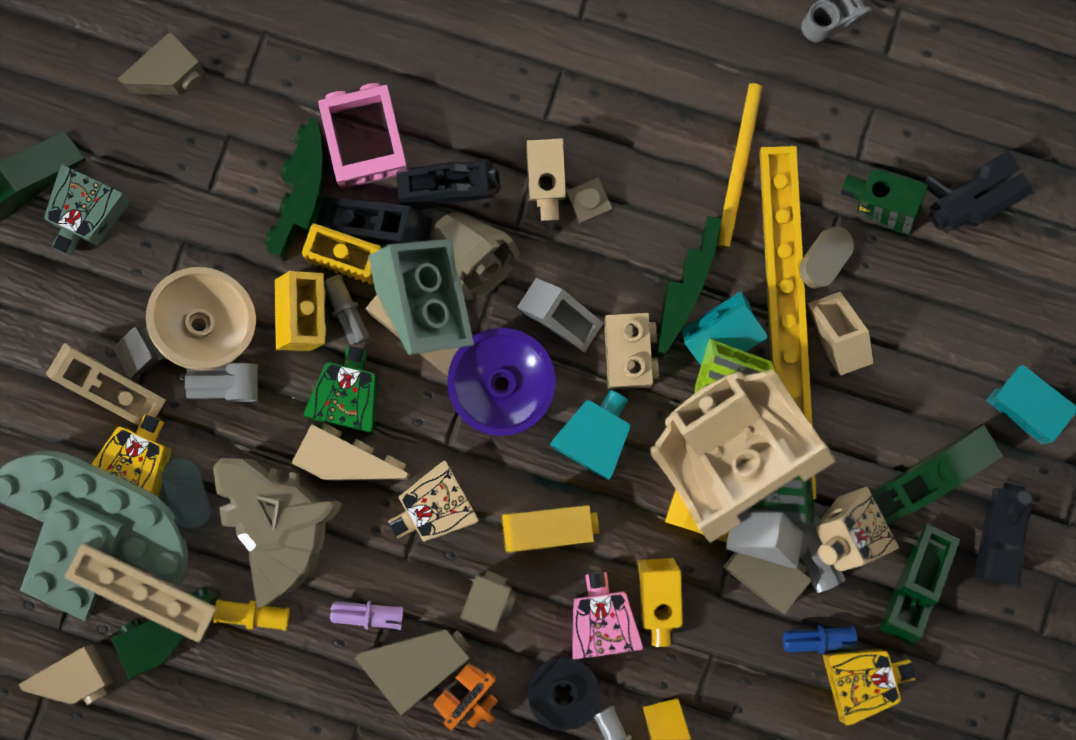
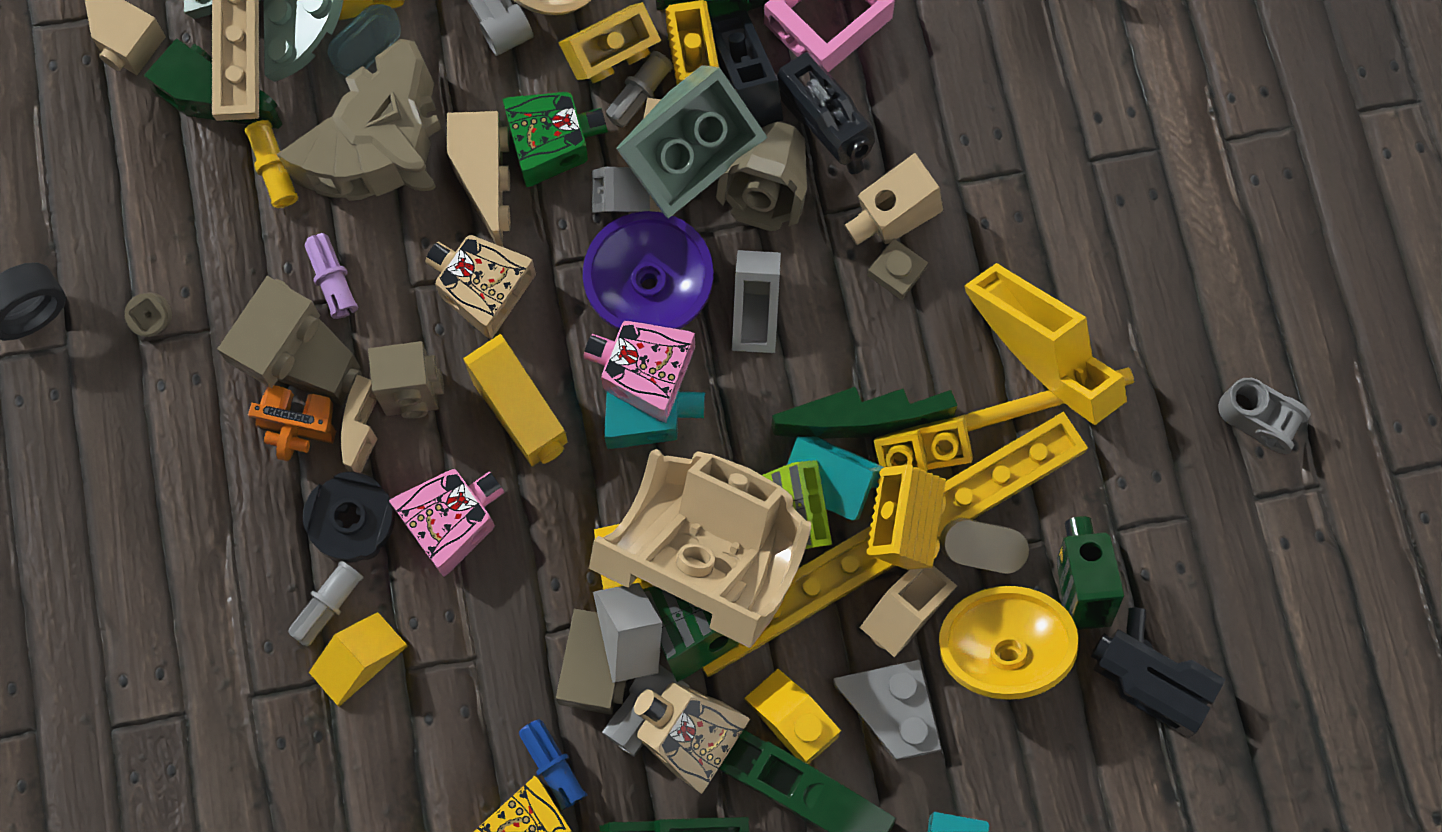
camera: 65 degrees right, 10 degrees down
tan brick [604,313,659,390] -> none
yellow torso [638,558,682,647] -> none
none -> dark tan brick [217,276,321,388]
none -> tan slope [341,374,377,473]
none -> bright pink torso [584,321,695,423]
none -> light grey slope [592,167,650,213]
none -> yellow slope [744,669,841,765]
none -> light grey wing [833,660,941,761]
none -> yellow brick [866,465,946,570]
none -> yellow slope [874,416,973,472]
none -> yellow dish [939,586,1078,700]
none -> yellow slope [964,263,1127,425]

